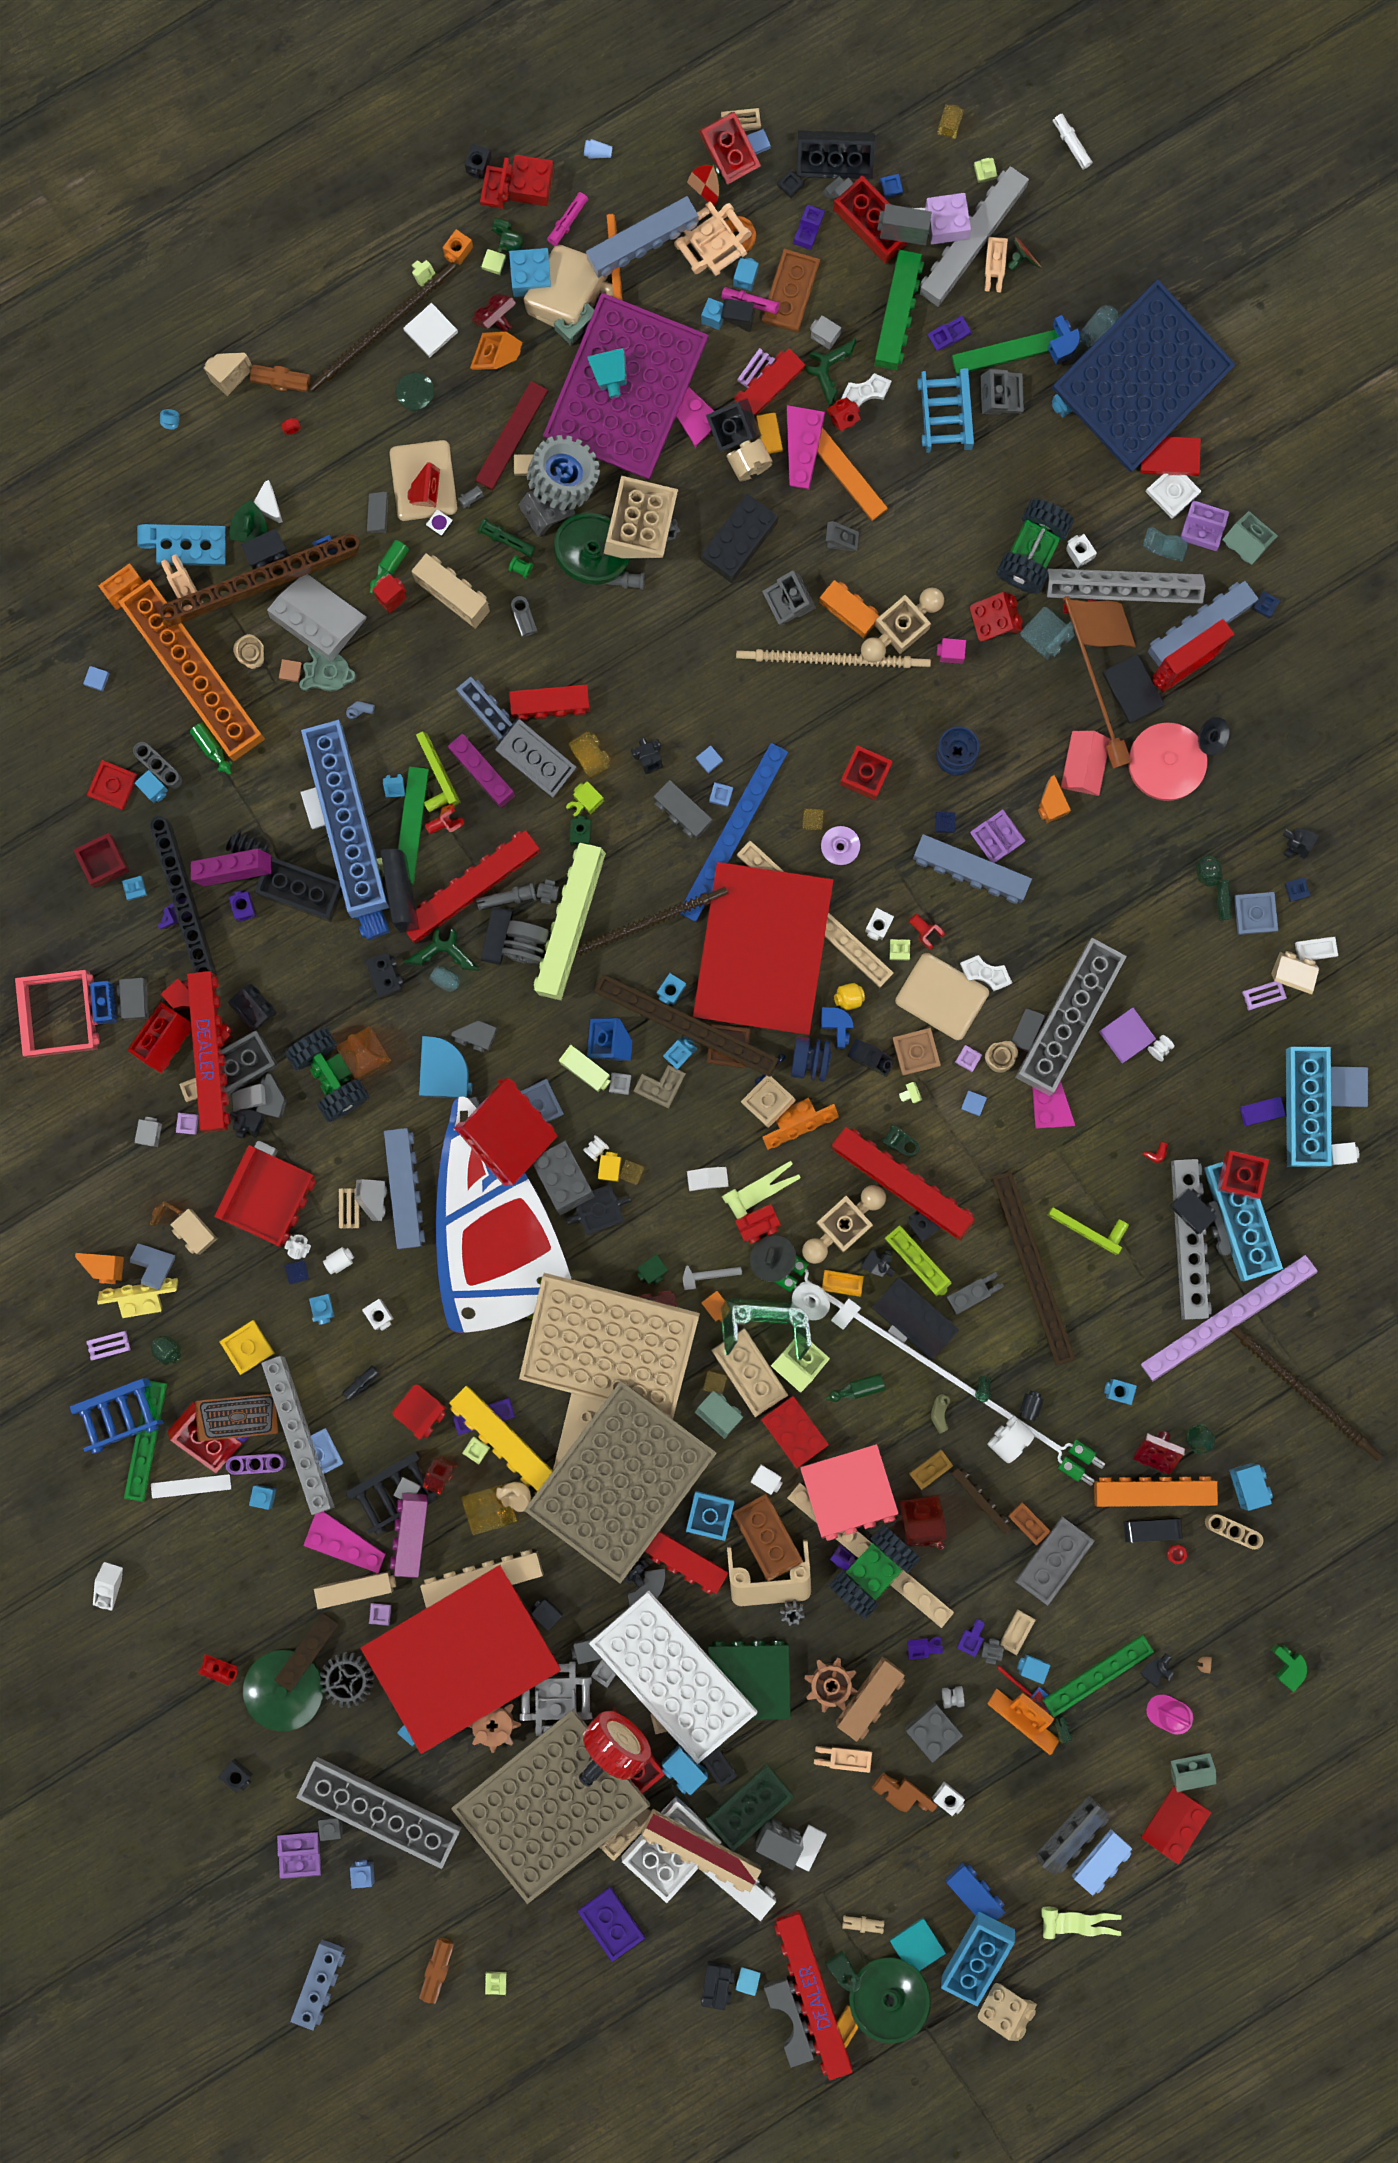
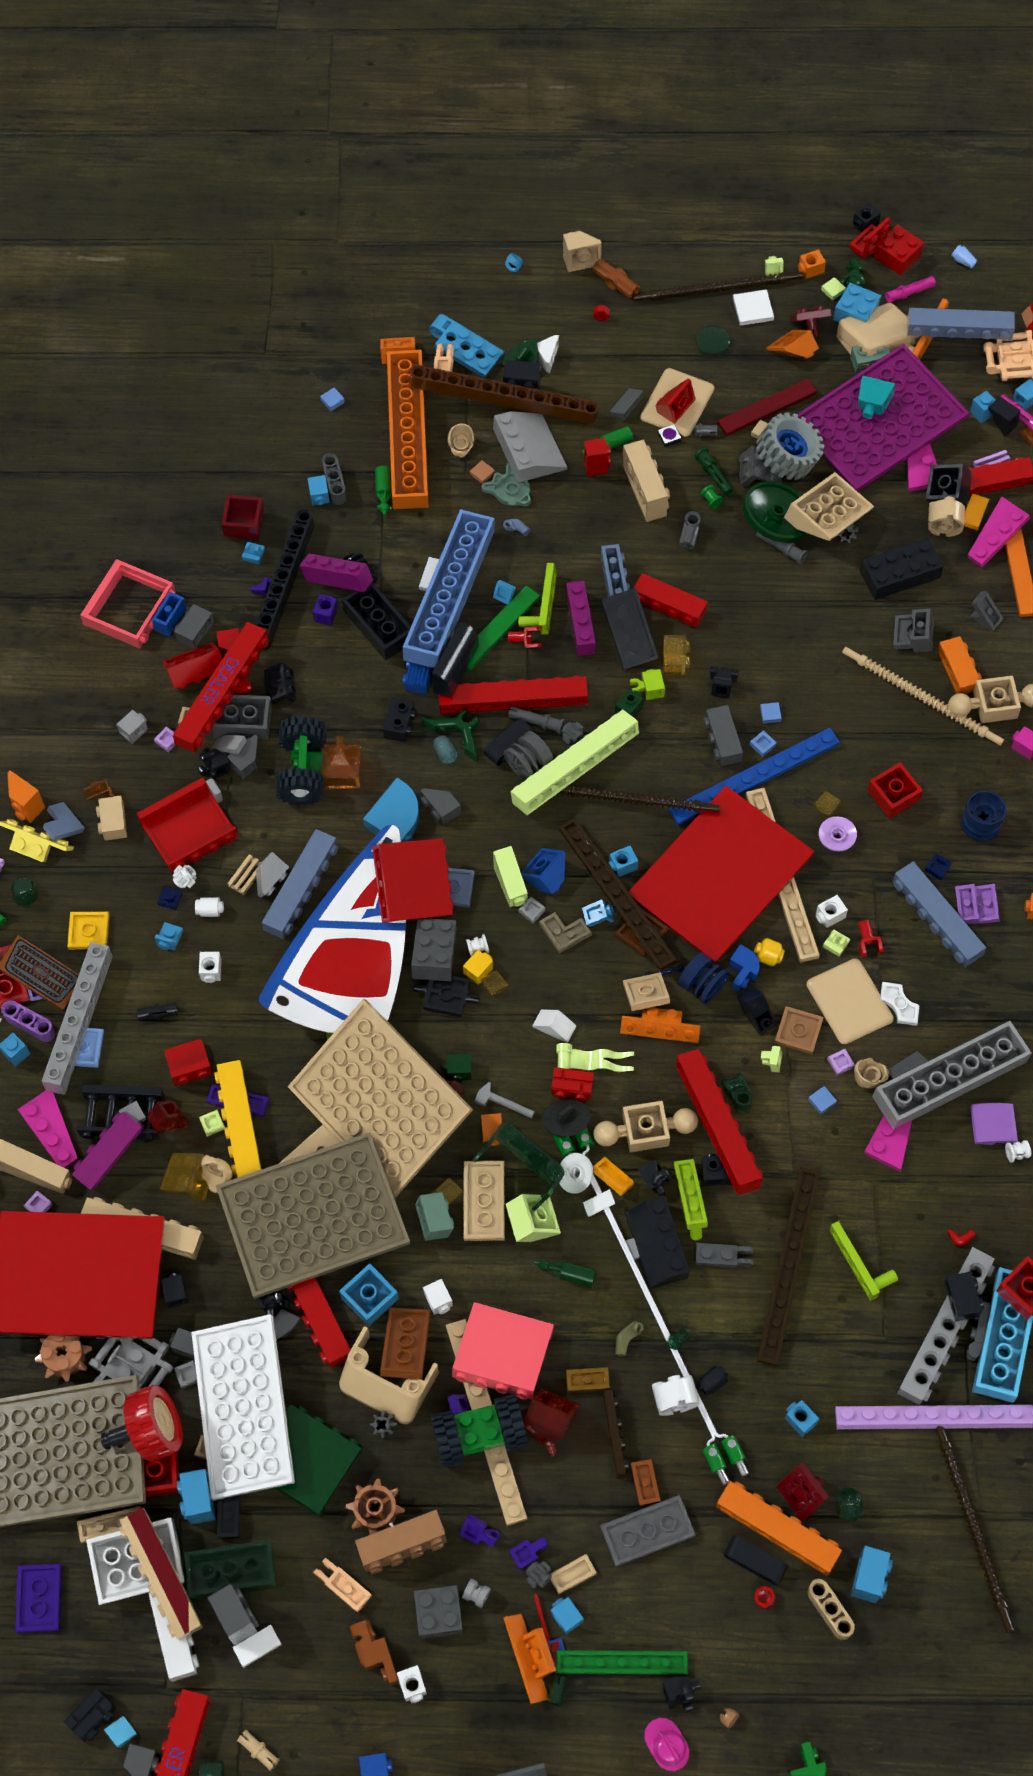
camera: 30 degrees right, 20 degrees down
red tile [87,760,139,811] -> none
red brick [761,1396,829,1469] -> none

